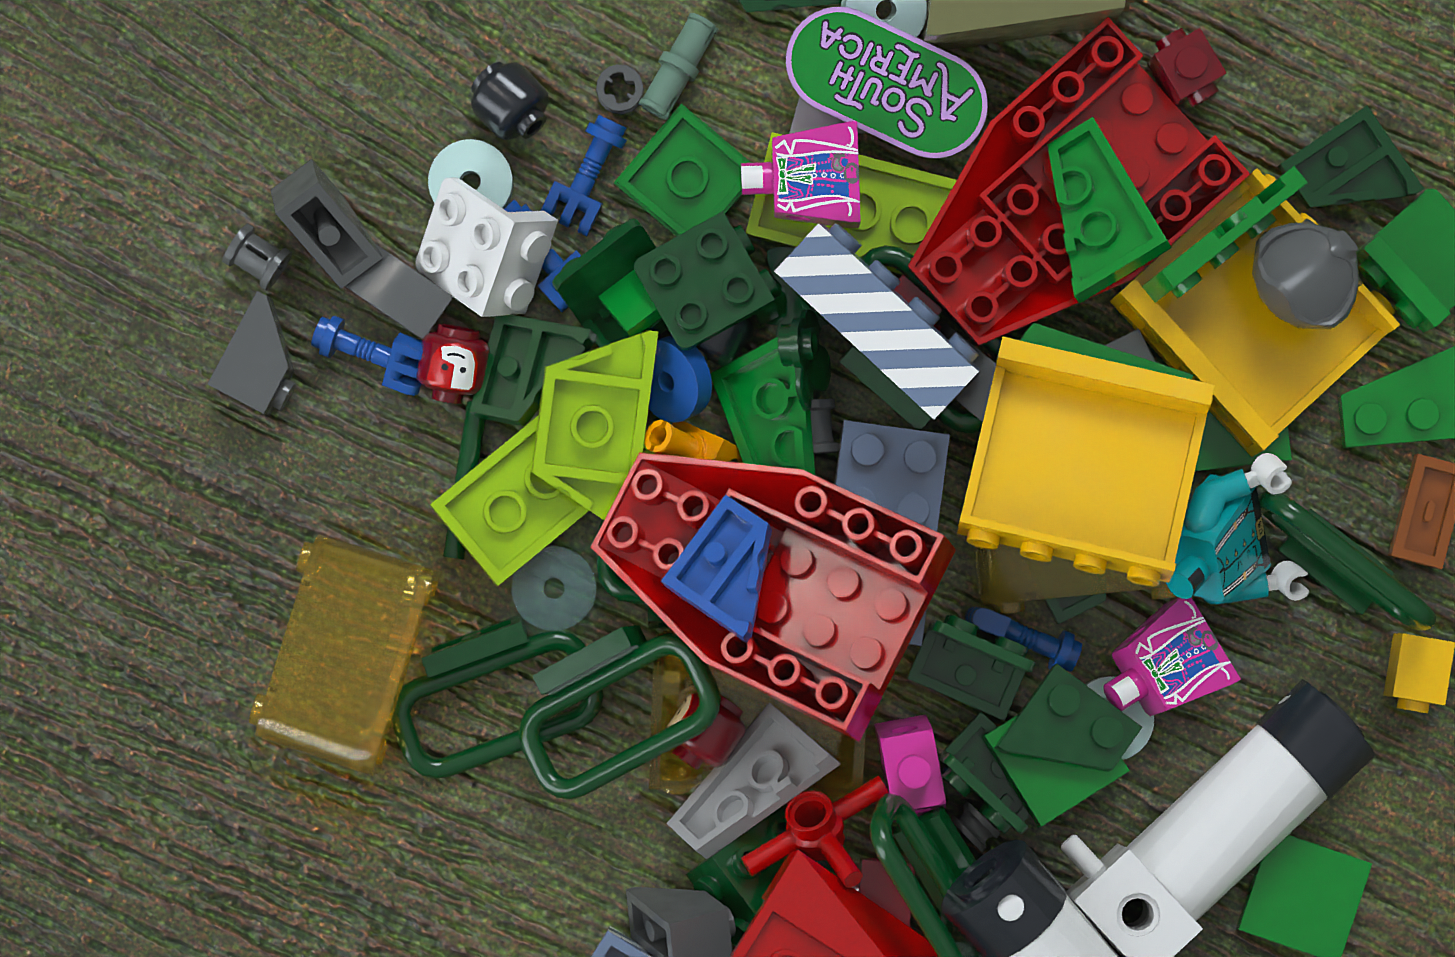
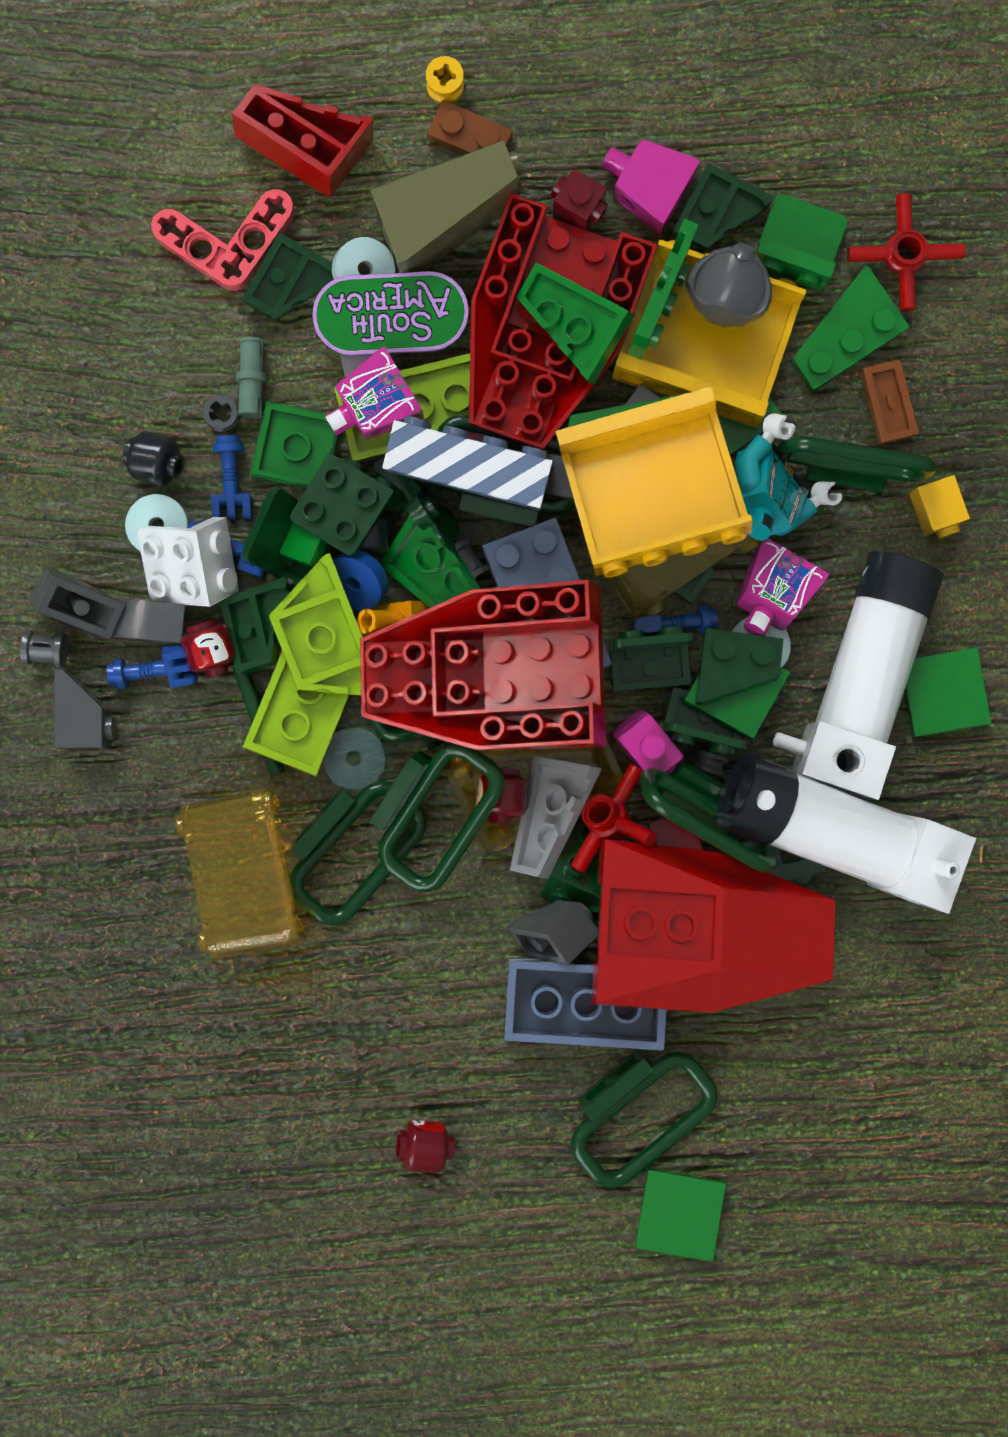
camera: 30 degrees left, 0 degrees up
blue wing [661,494,772,643] -> none
none -> dark pink torso [601,140,700,236]

